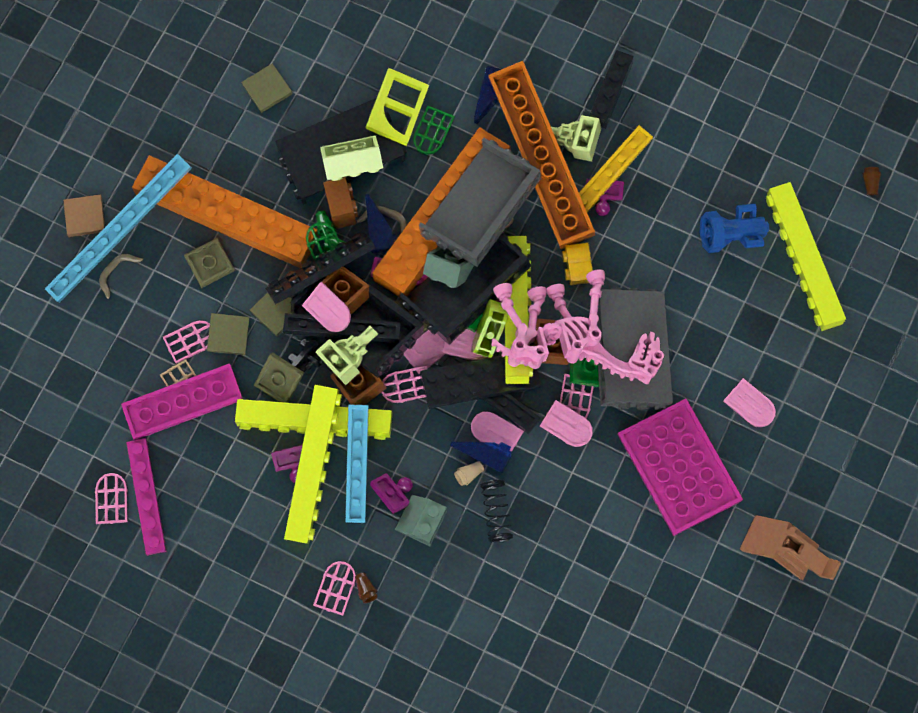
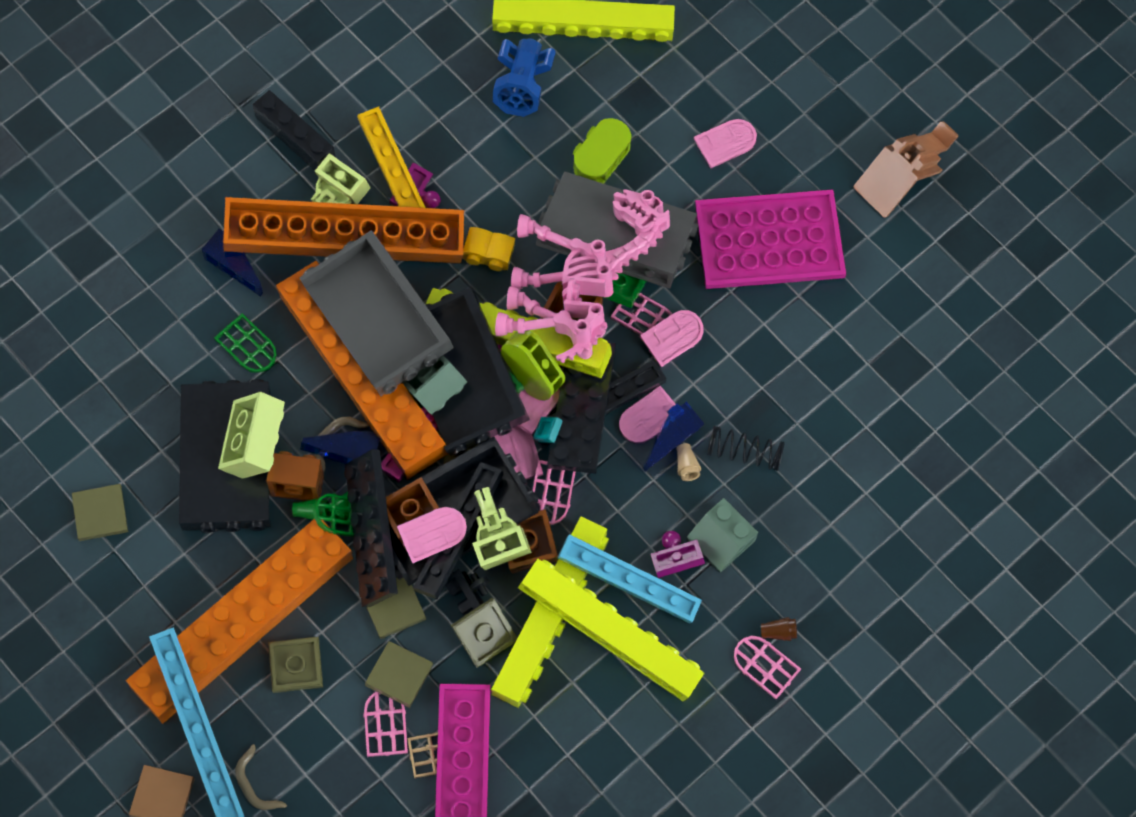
camera: 75 degrees left, 5 degrees down
magenta plate [271,444,303,483] -> none
neon yellow window [366,68,429,146] -> none
none -> teal tile [533,417,563,443]
none -> lime brick [573,118,631,184]

